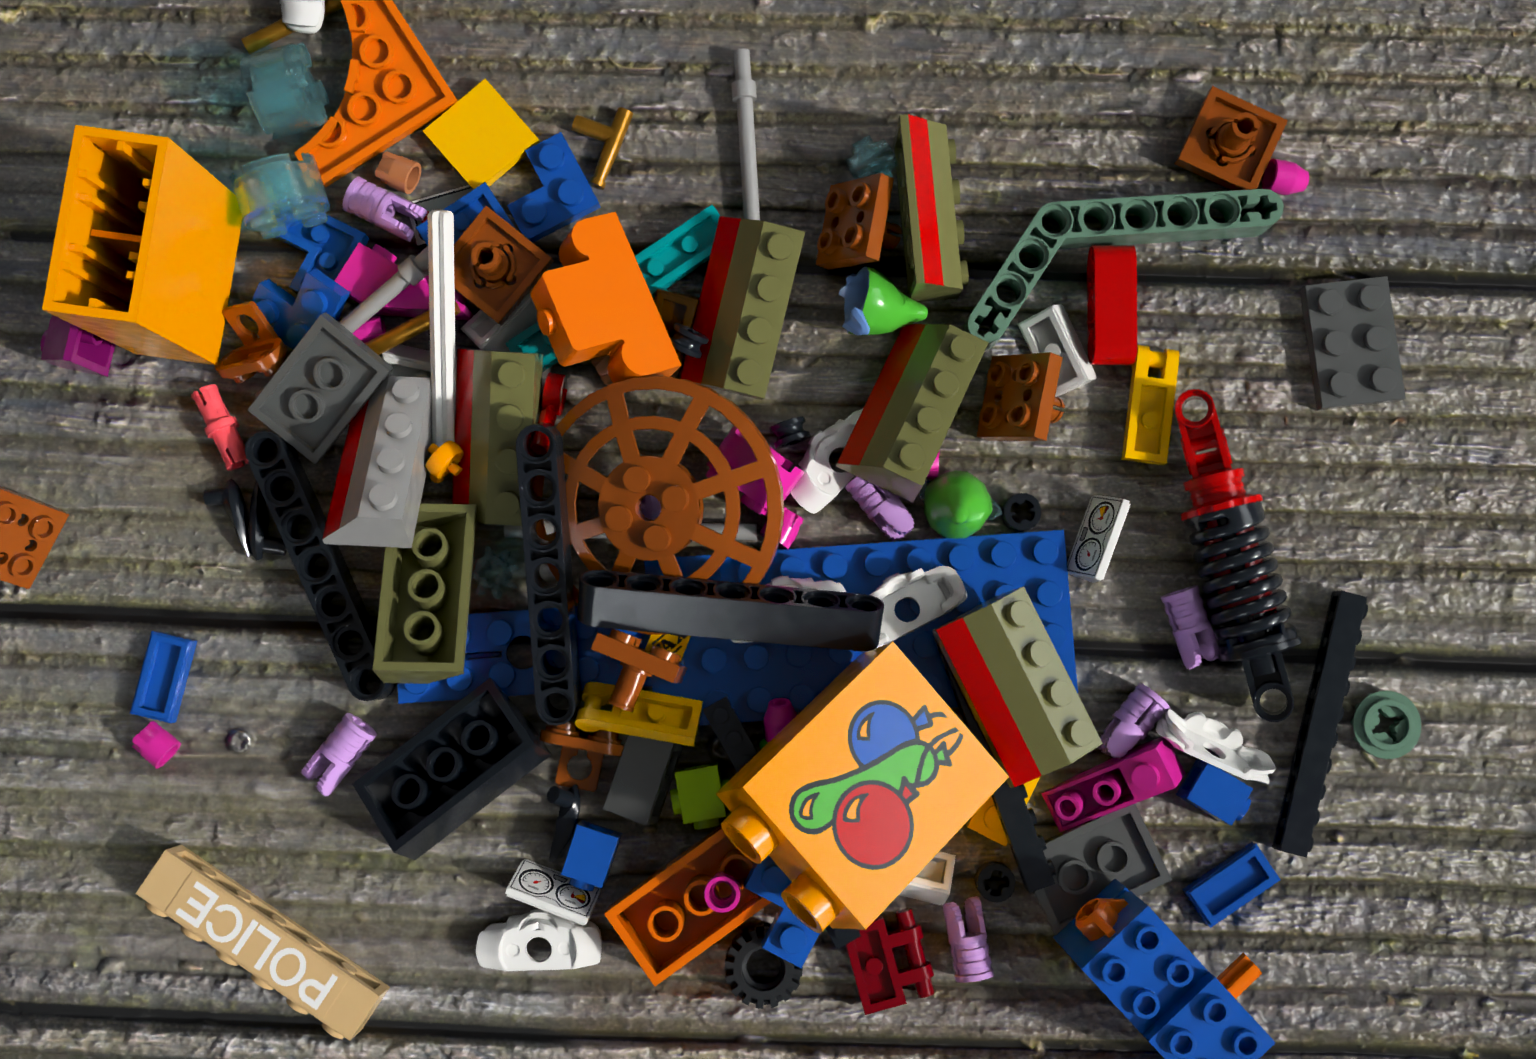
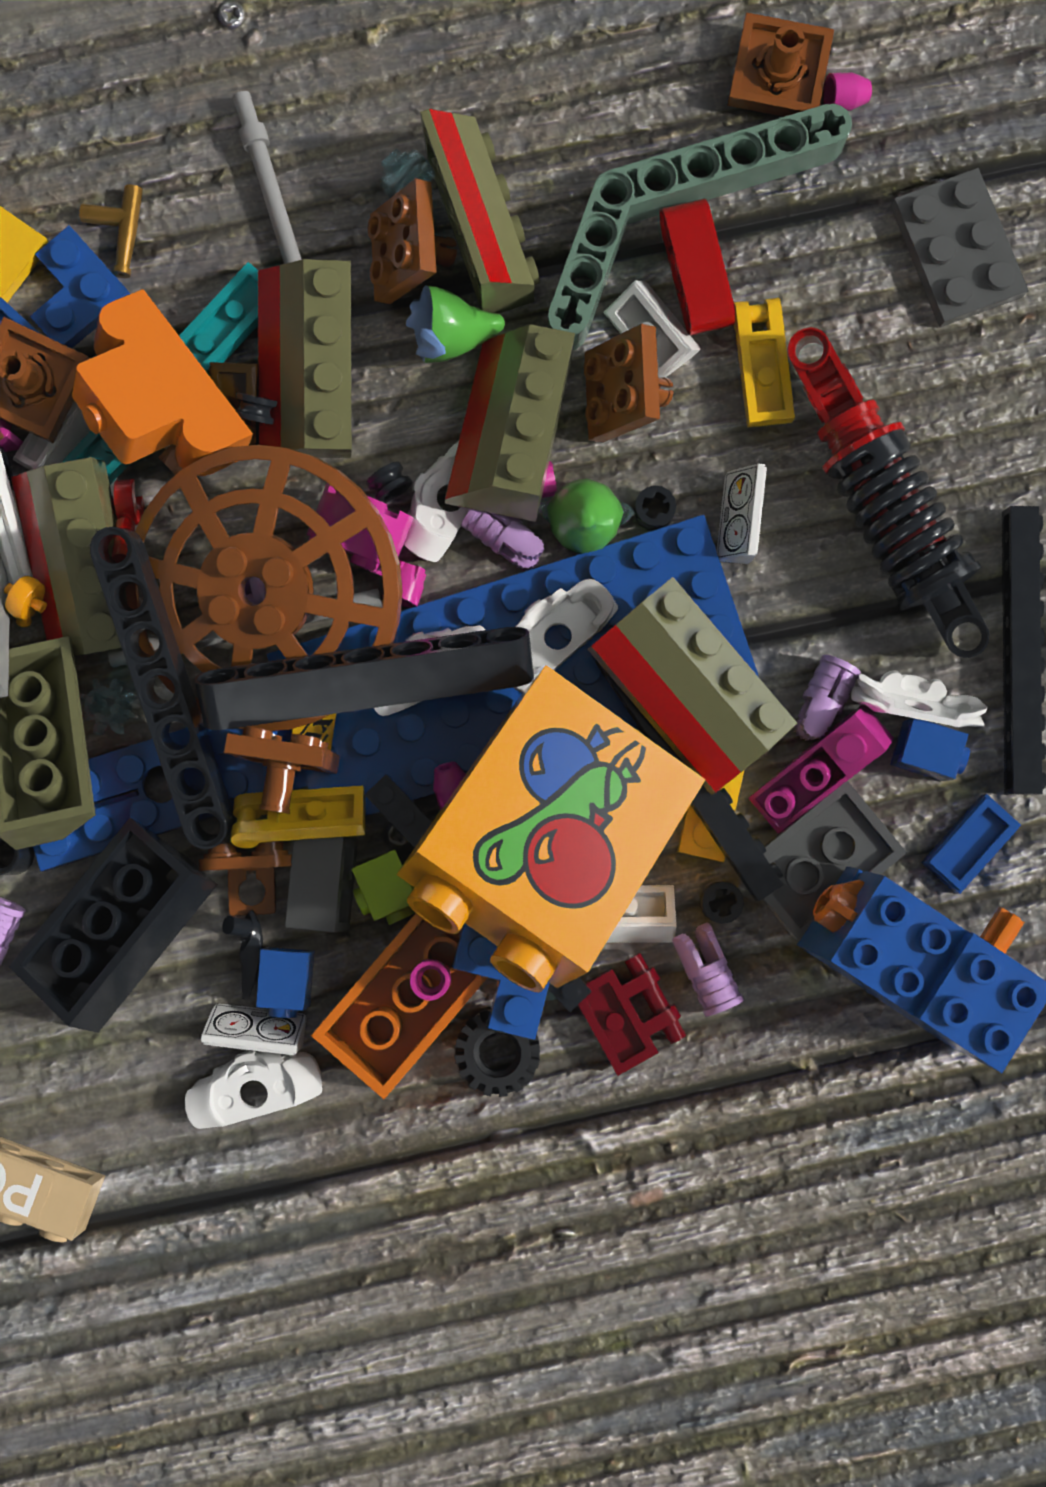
camera: 15 degrees left, 0 degrees up
lavender hinge [1161,585,1219,670] -> none

